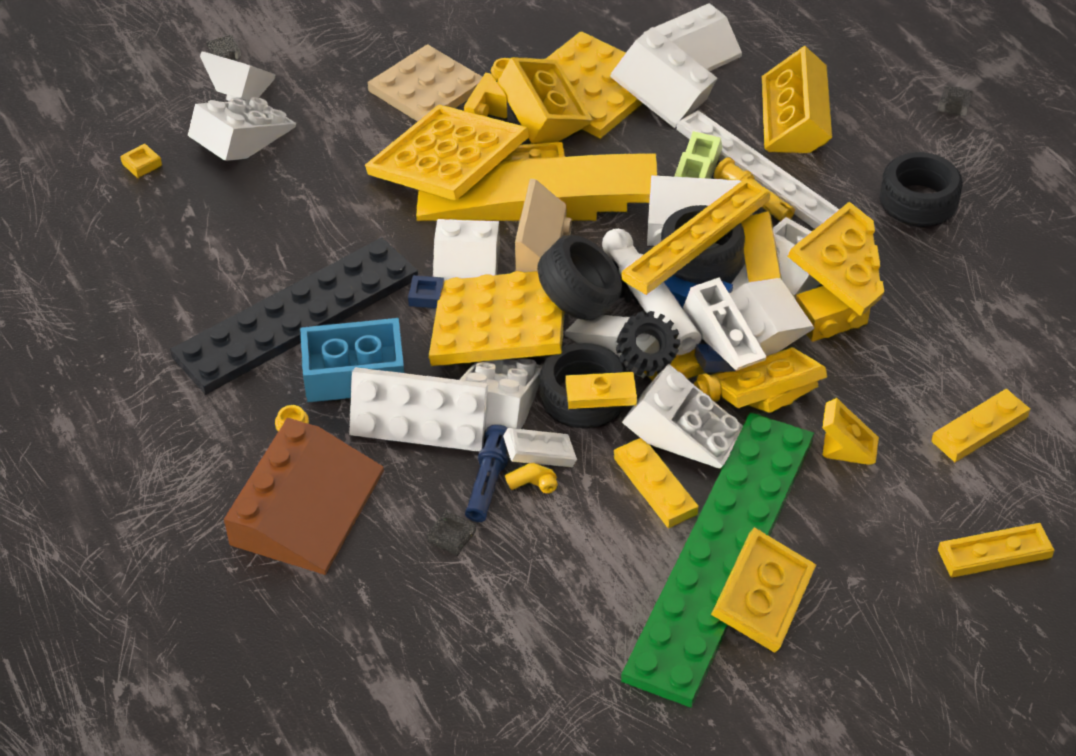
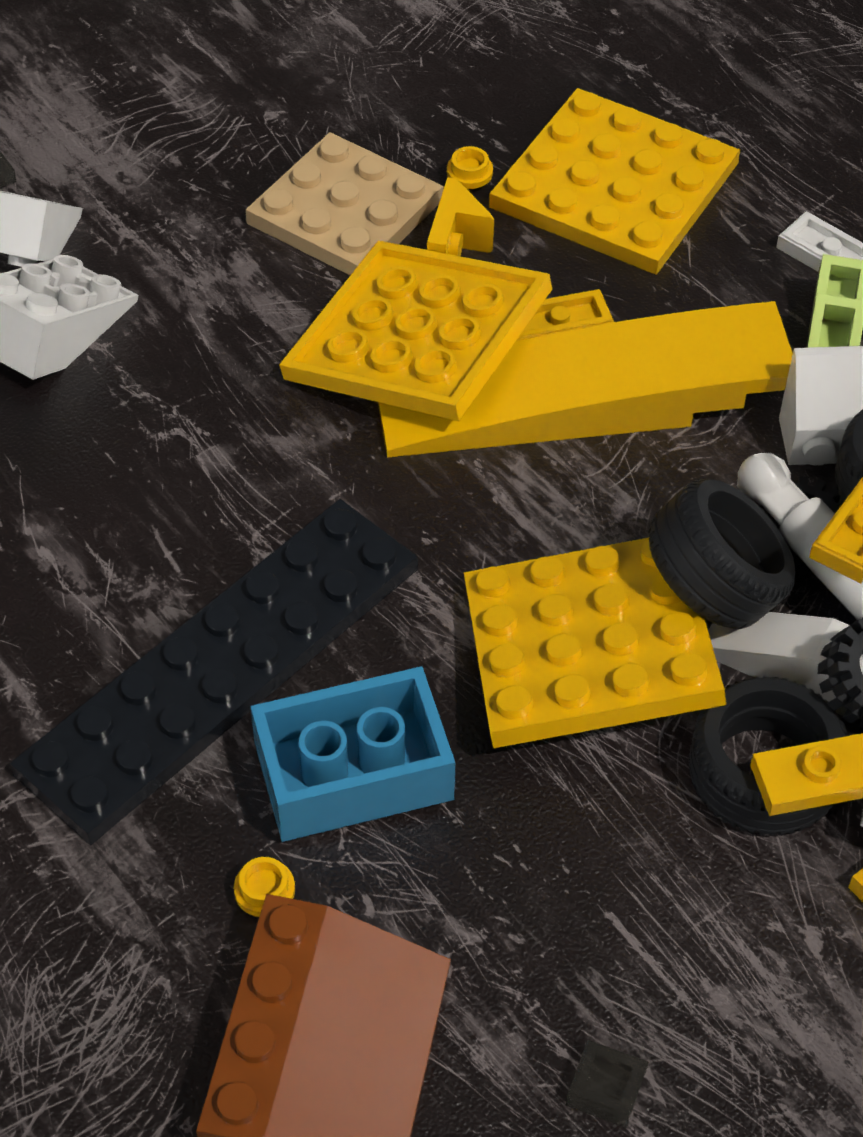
camera: 10 degrees left, 5 degrees up
white plate [349,367,488,451] -> none
dark blue plate [408,275,444,308] -> none
white slope [433,219,500,280] -> none
white slope [460,358,543,429] -> none
dark blue pin [465,425,509,522] -> none
yellow slope [497,57,593,144] -> none
white plate [503,428,577,467] -> none
yellow arm [505,463,558,493] -> none
tan slope [515,179,572,272] -> none
white slope [610,27,717,128] -> none
white slope [644,3,742,72] -> none

